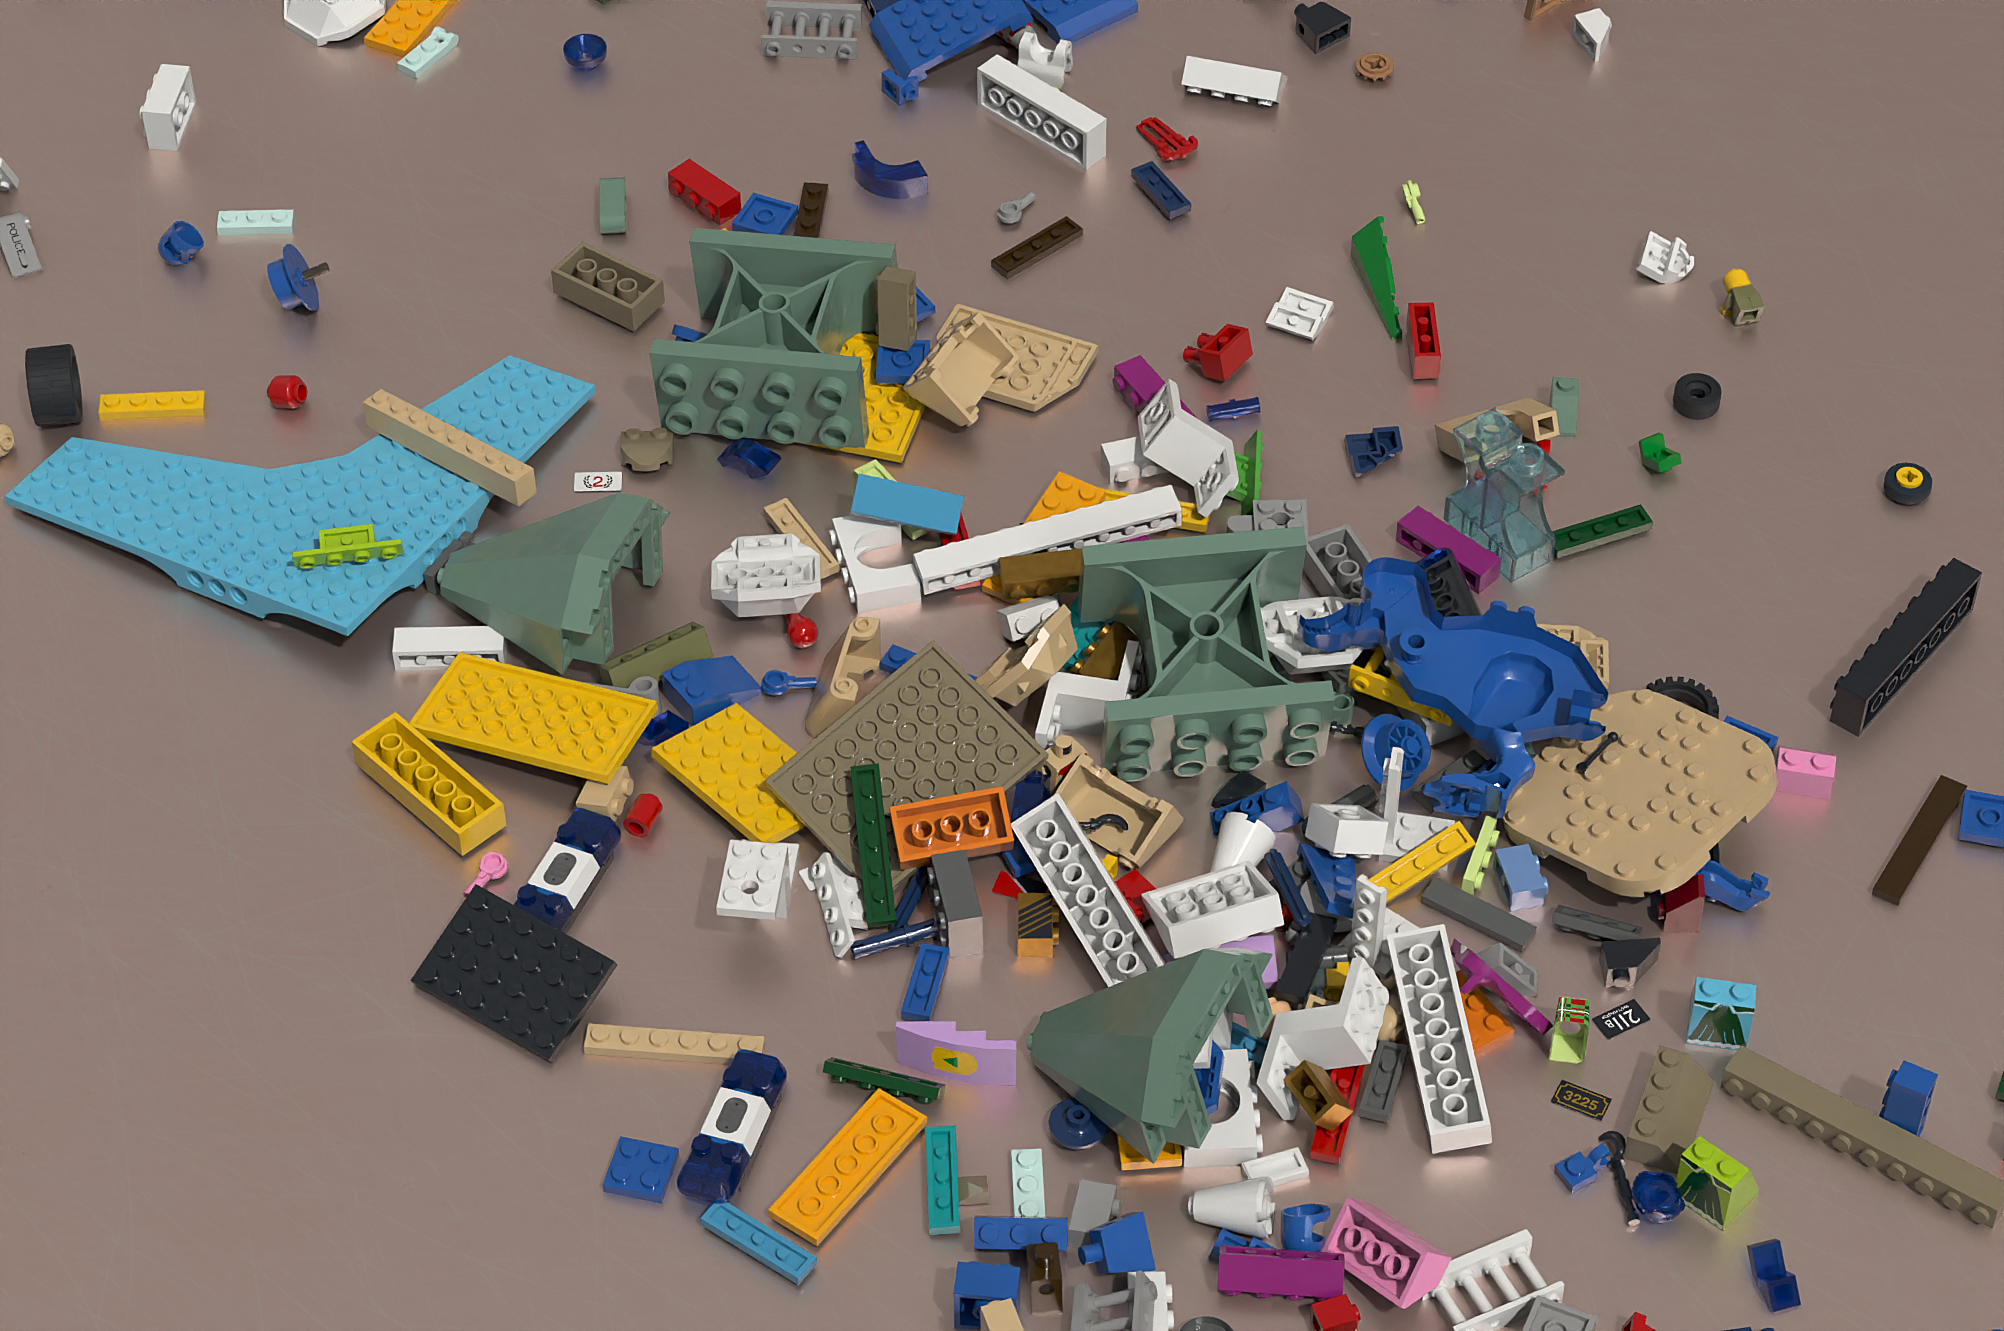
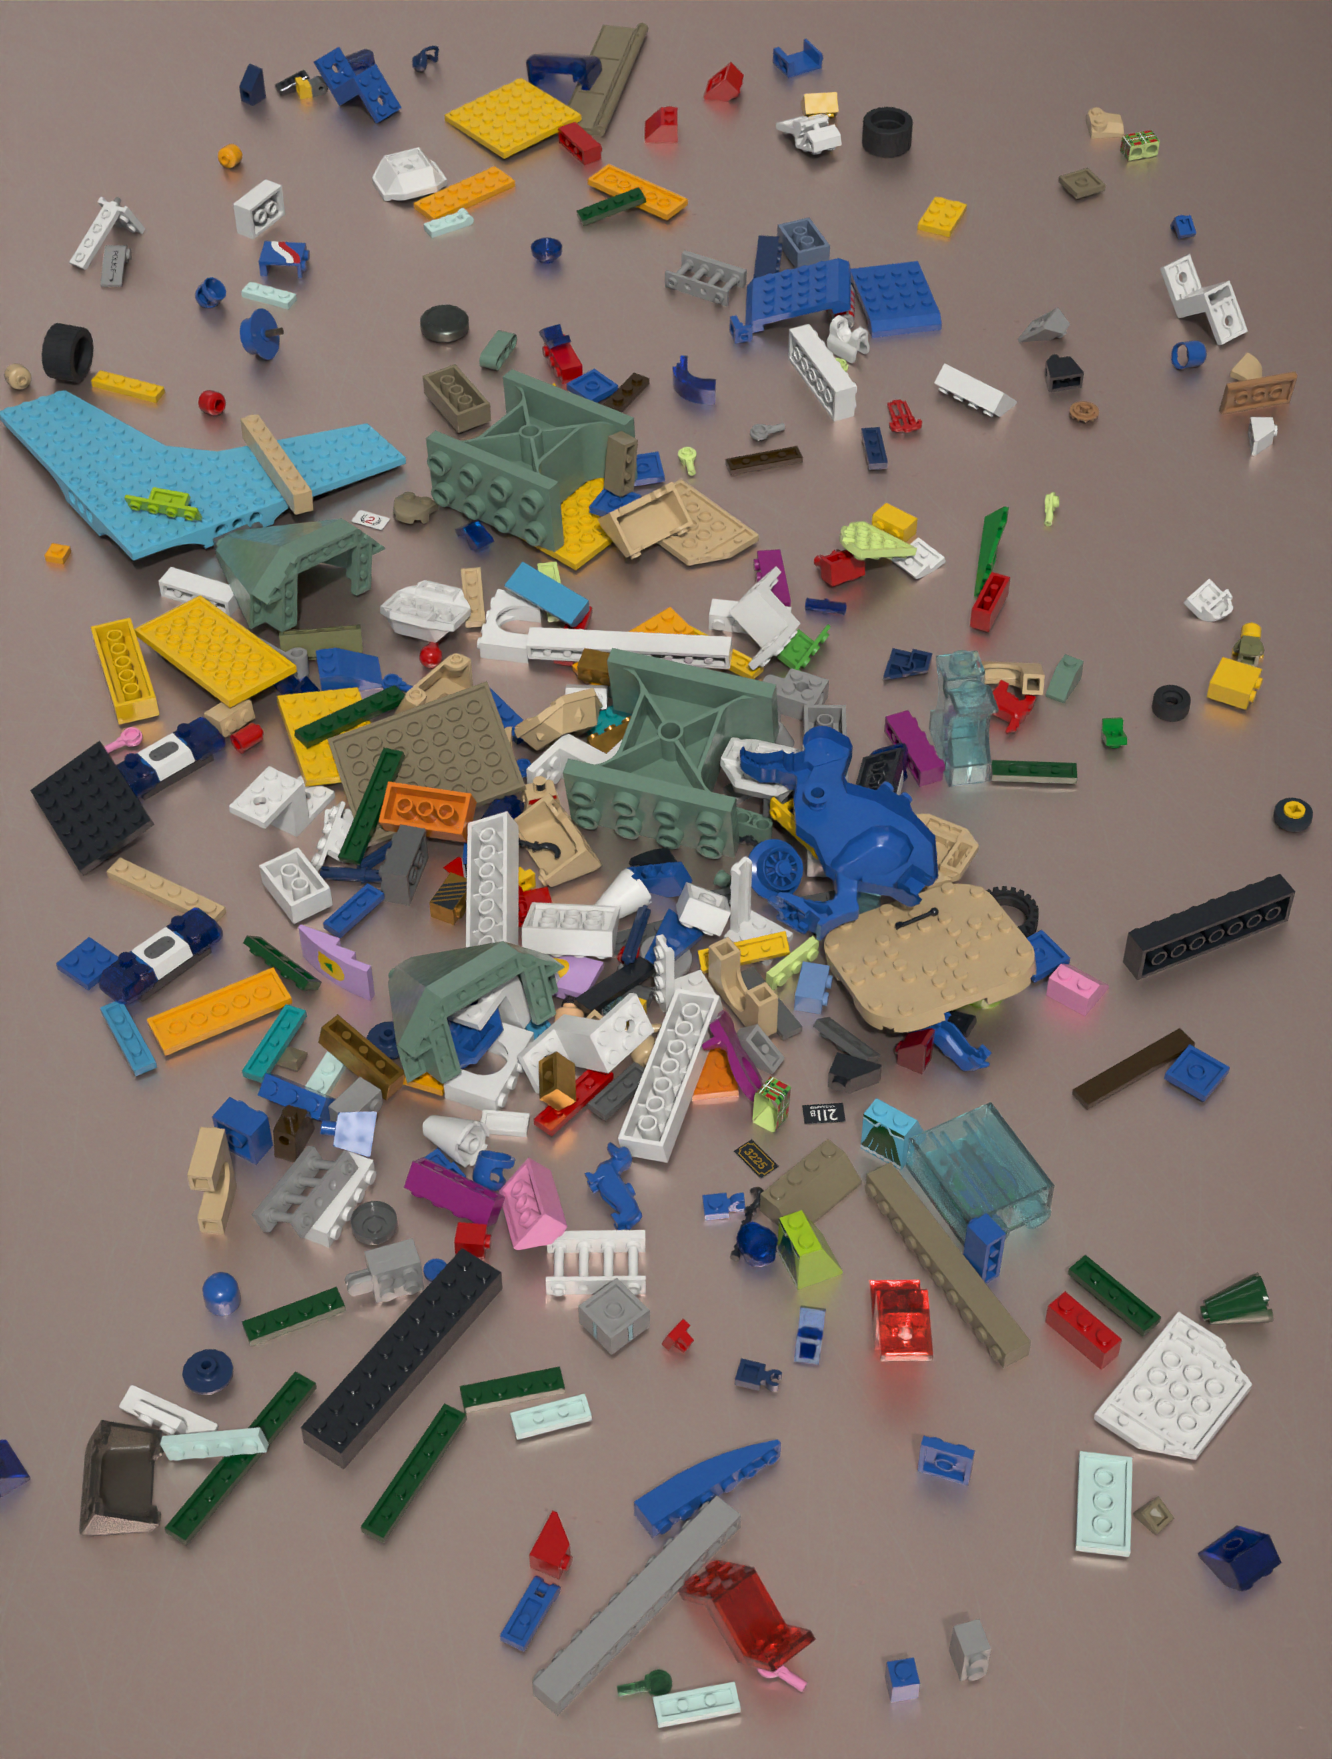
camera: 25 degrees right, 0 degrees up
none -> light orange plate [44,543,71,565]
none -> light orange head [218,144,243,168]
none -> blue panel [258,241,310,278]
none -> white brick [259,848,333,924]
none -> dark green plate [294,685,405,748]
none -> pearl gold brick [318,1014,405,1100]
none -> pearl dark grey piece [420,304,469,343]
none -> clear blue slope [539,324,571,349]
none -> blue animal [585,1142,642,1230]
none -> yellowish green plate [678,447,697,476]
none -> tan arch [708,937,778,1036]
none -> sand green axle [713,870,731,888]
none -> yellowish green plate [839,521,917,560]
none -> clear red bracket [870,1280,933,1361]
none -> yellow brick [872,503,918,542]
none -> clear light blue brick [906,1102,1055,1247]
none -> yellow brick [1207,657,1263,710]

